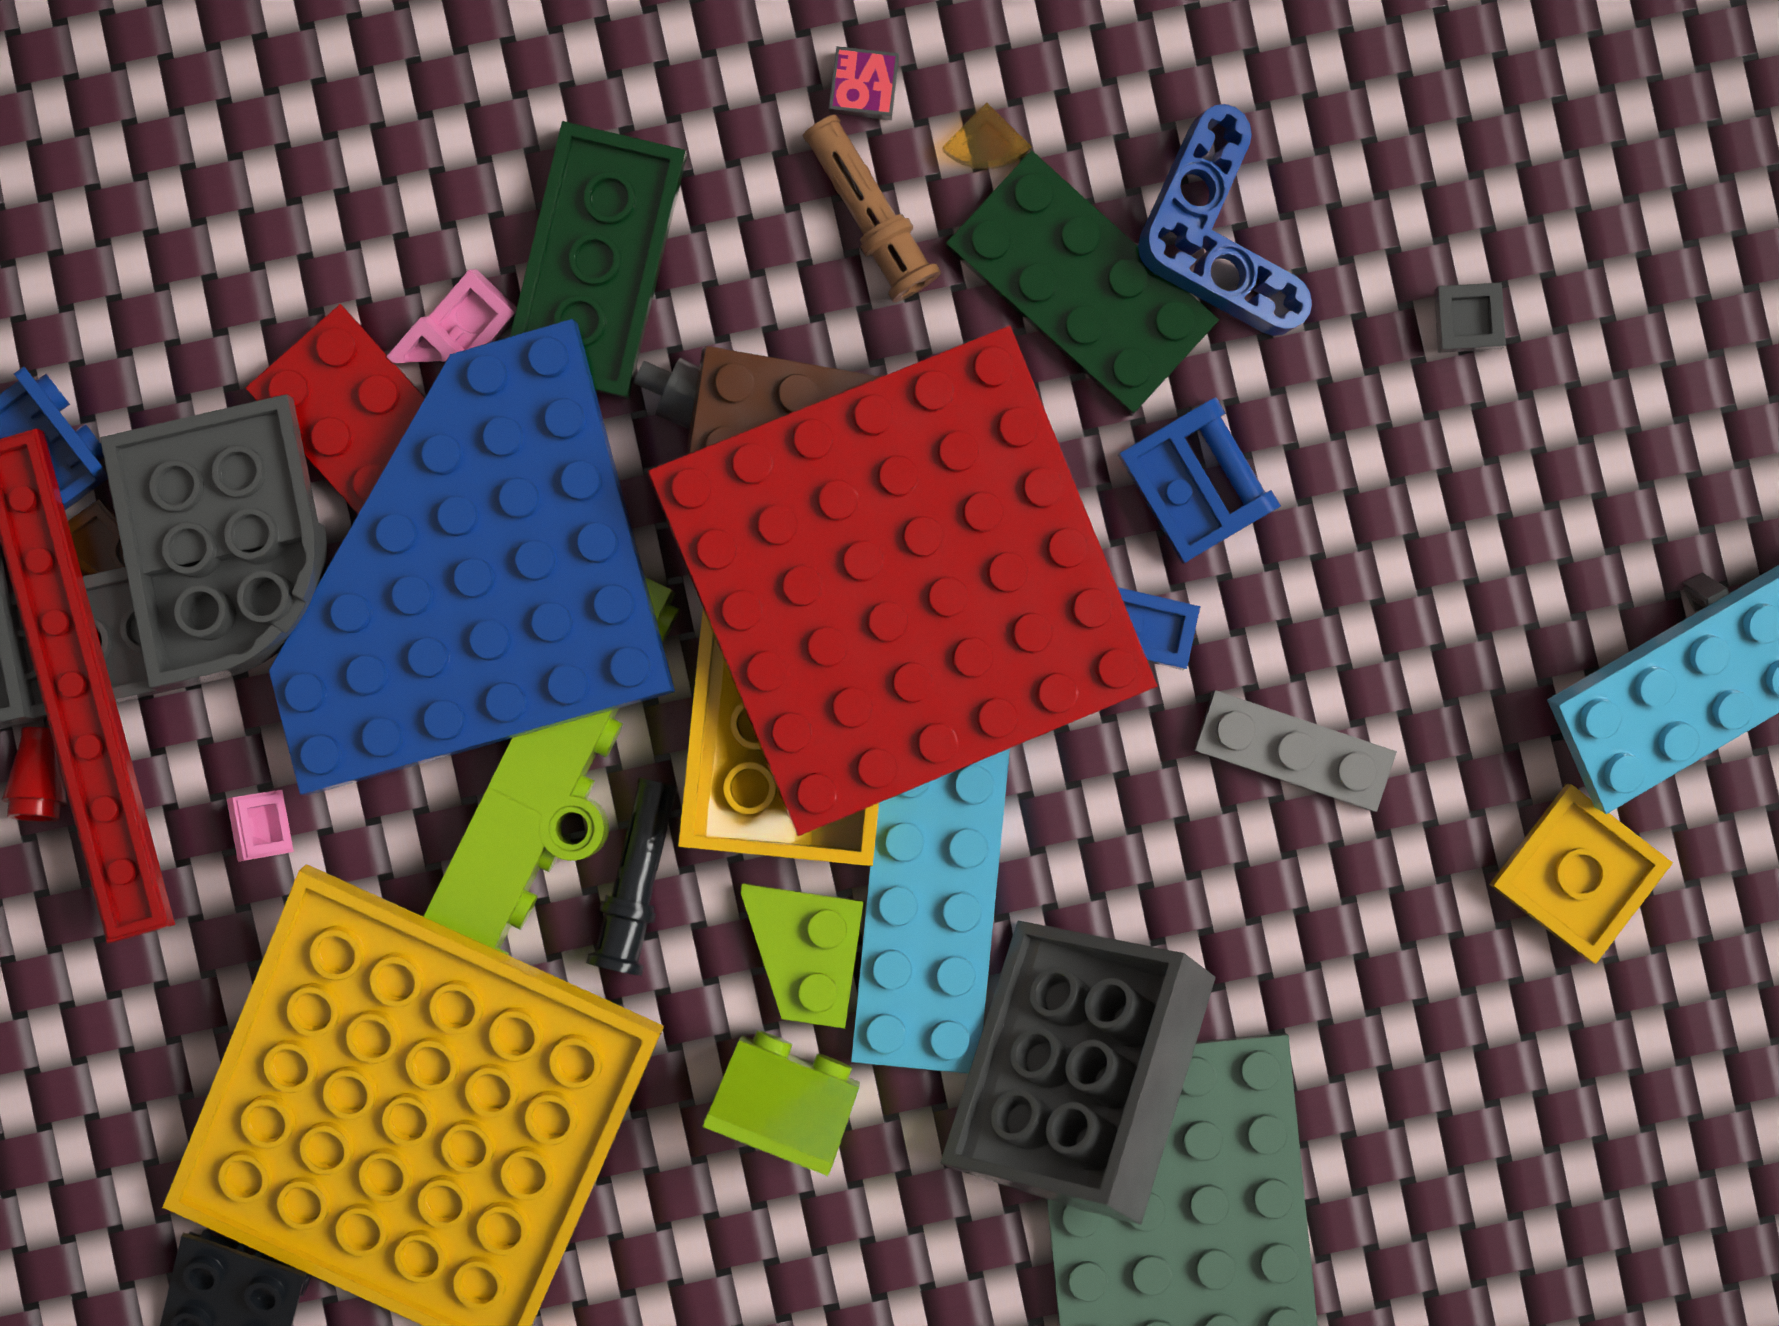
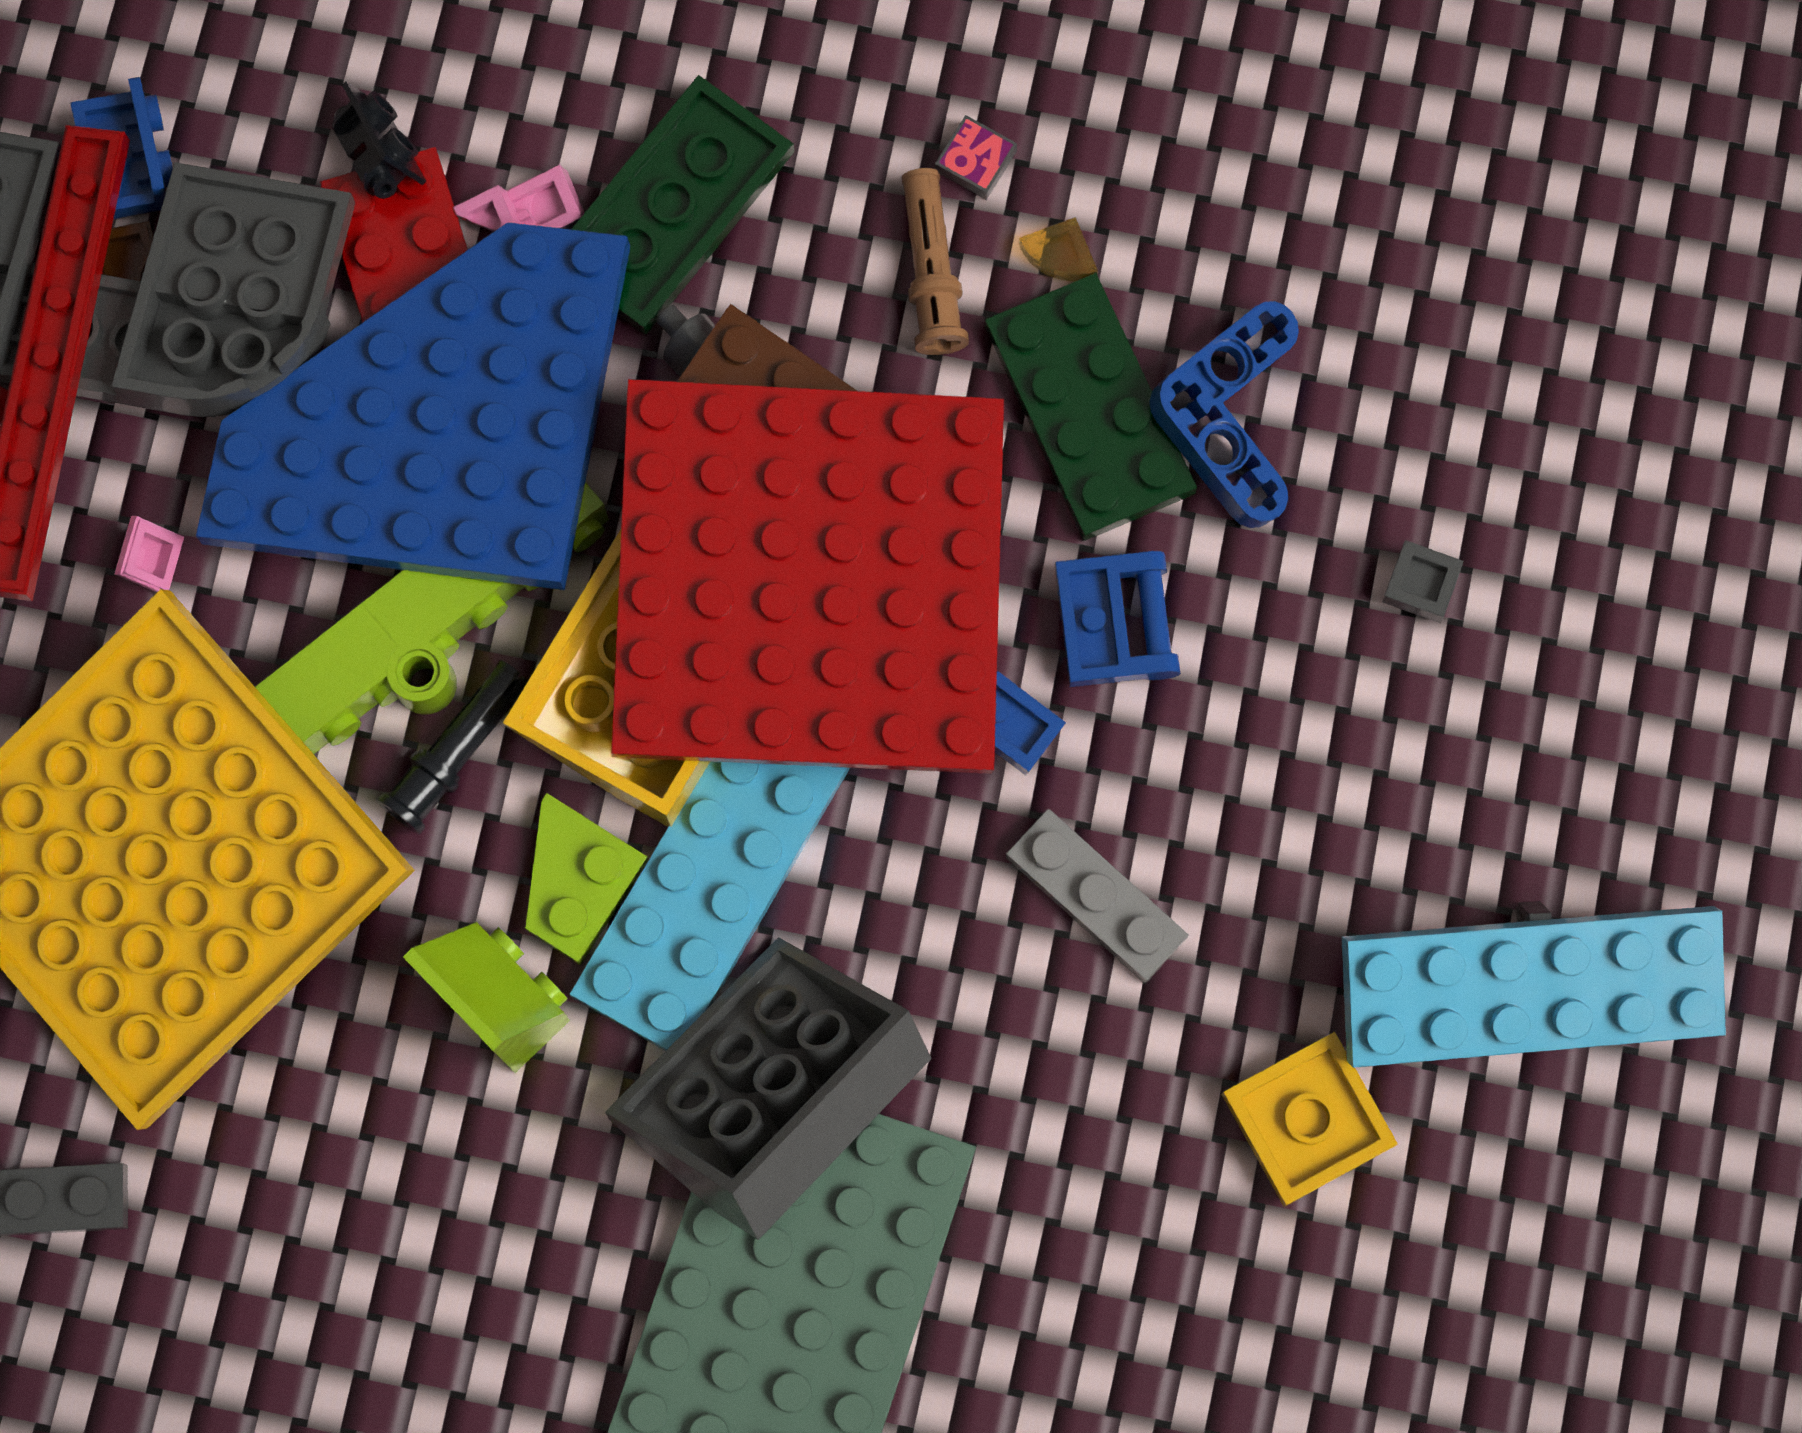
camera: 25 degrees right, 10 degrees down
none -> black hinge [332,81,426,199]

